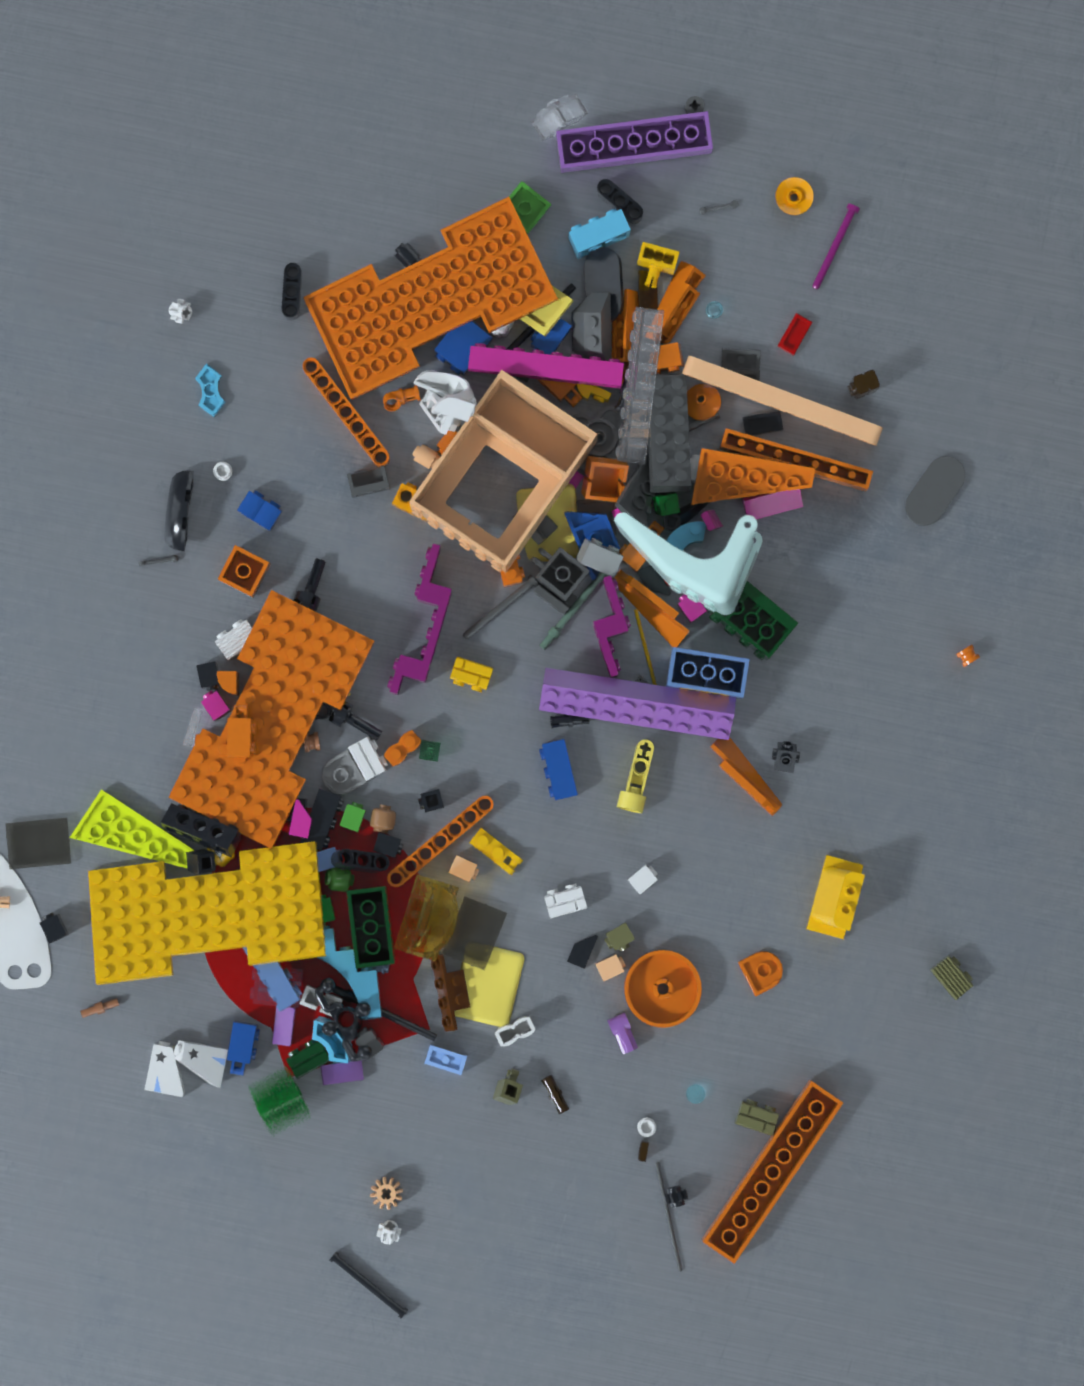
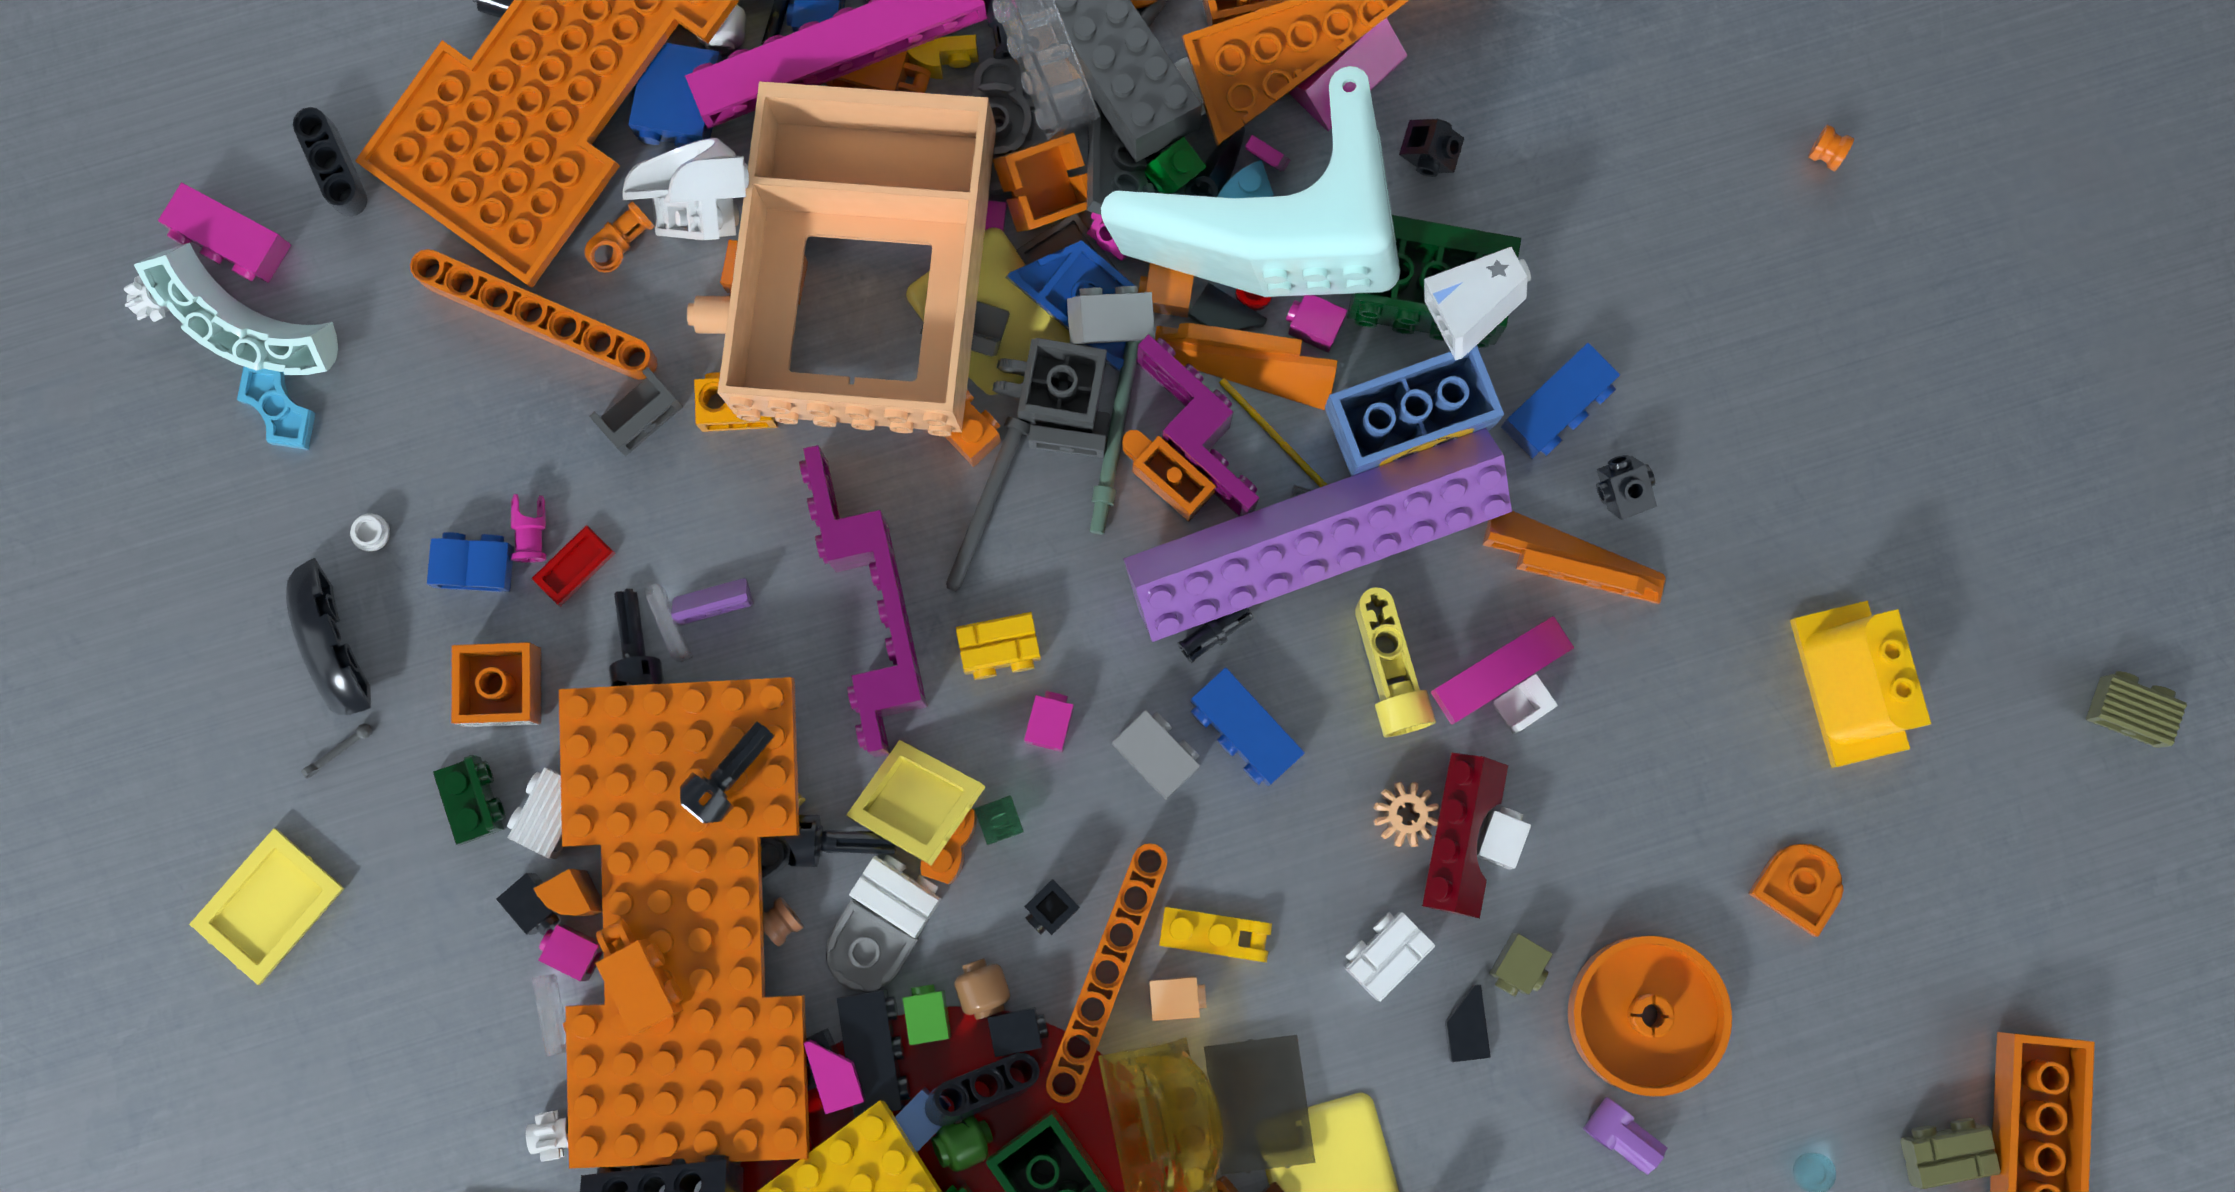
camera: 20 degrees left, 5 degrees down
light nougat brick [595,954,626,982] -> none
none -> light aqua brick [134,242,338,375]
none -> dark pink brick [158,182,291,283]
none -> light yellow piece [189,828,345,985]
none -> dark green bracket [433,755,506,845]
none -> dark pink piece [511,494,546,563]
none -> white gear [526,1110,568,1162]
none -> red tile [531,525,616,607]
none -> clear tile [644,583,693,662]
none -> medium lavender slope [671,578,754,625]
none -> black piece [680,721,775,824]
none -> light yellow piece [846,740,985,865]
none -> dark pink brick [1024,691,1074,752]
none -> light grey brick [1112,710,1200,800]
none -> orange brick [1122,430,1216,522]
none -> light nougat gear [1373,782,1439,847]
none -> black brick [1399,118,1464,177]
none -> dark red arch [1422,752,1509,919]
none -> white slope [1424,247,1531,361]
none -> dark pink slope [1431,616,1574,725]
none -> white panel [1493,674,1558,734]
none -> blue brick [1501,343,1620,459]

